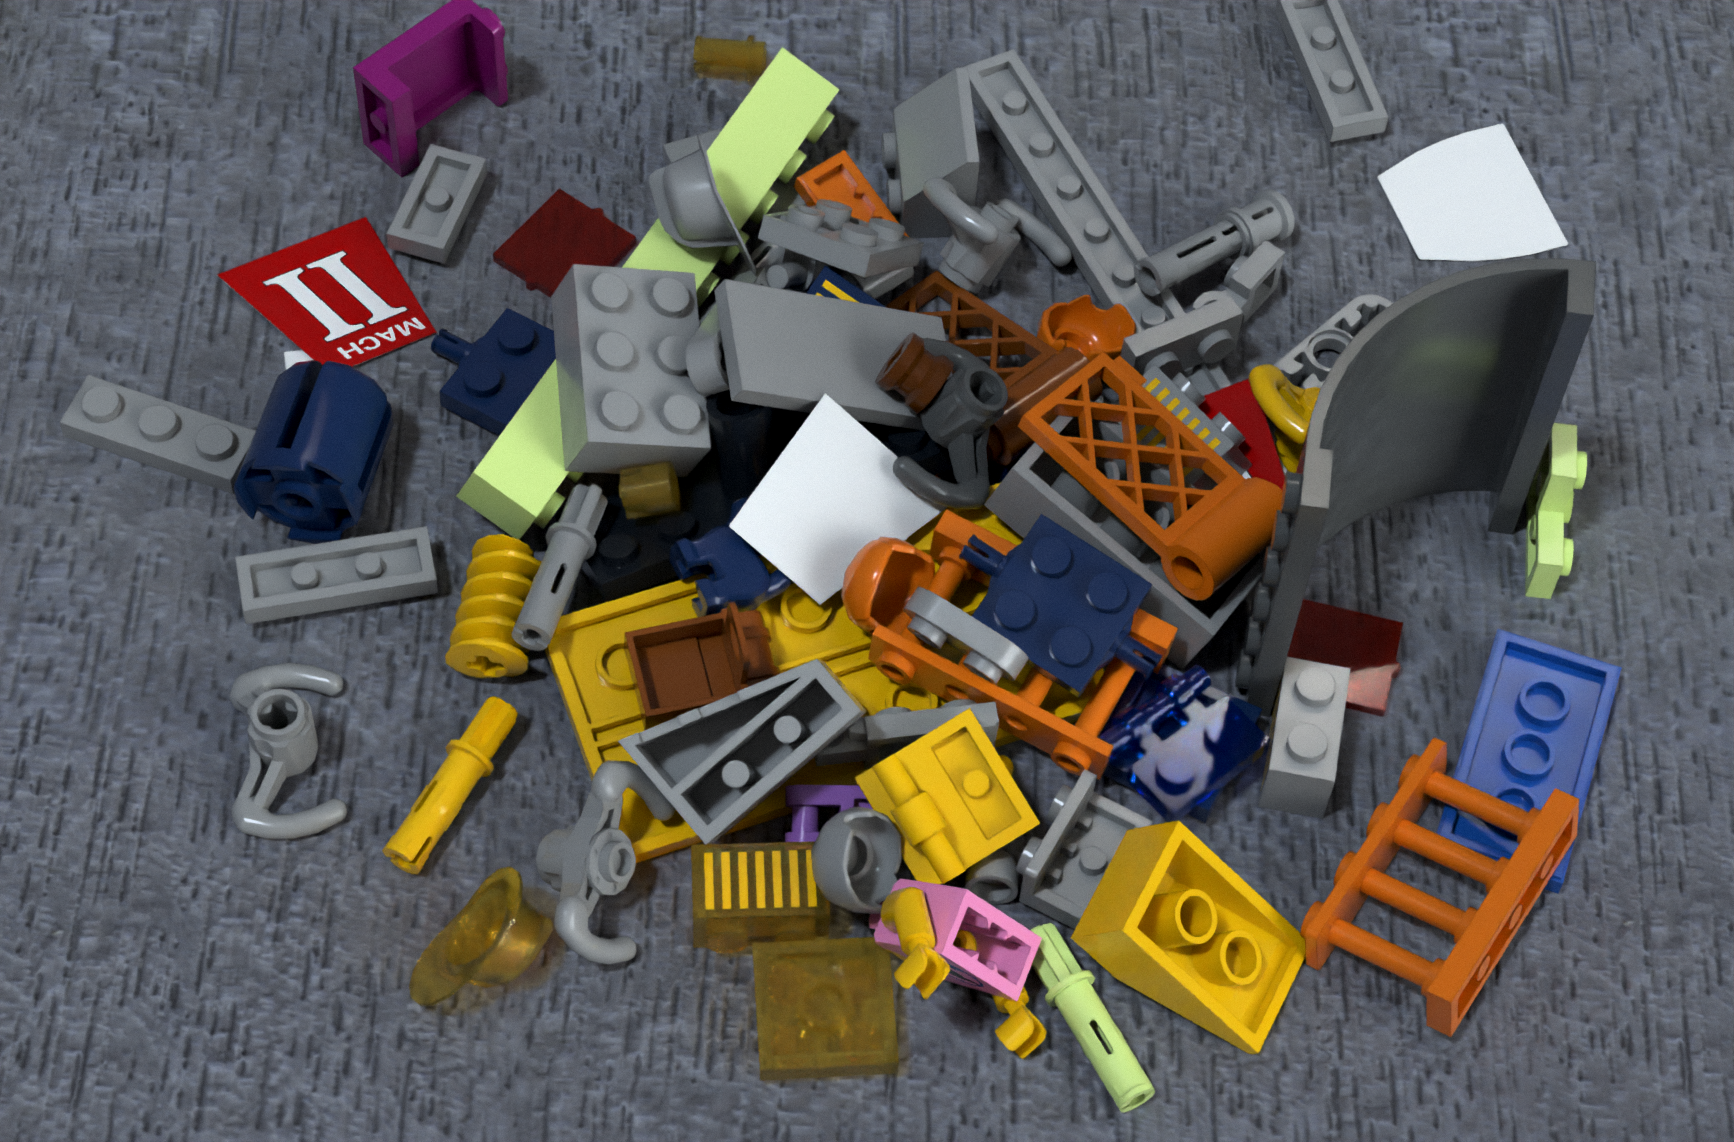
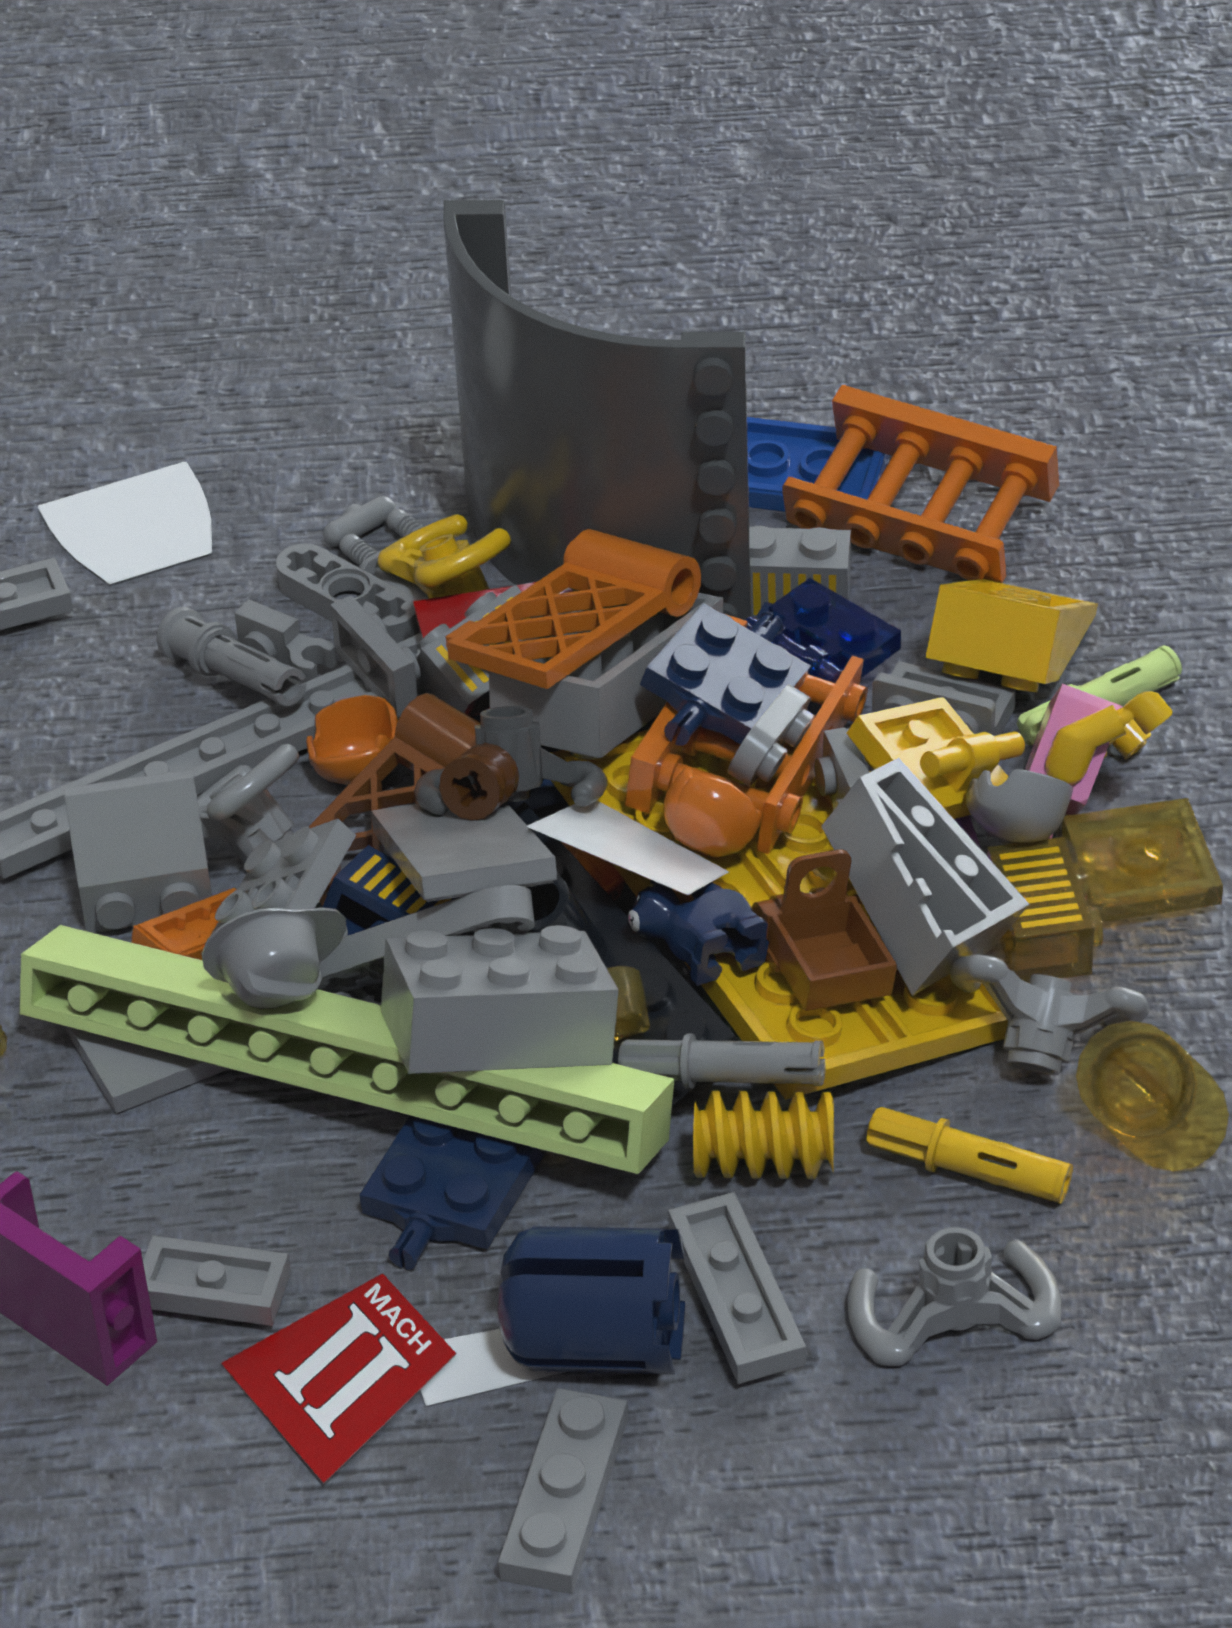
camera: 90 degrees left, 15 degrees down
clear red piece [493,188,636,298] -> none

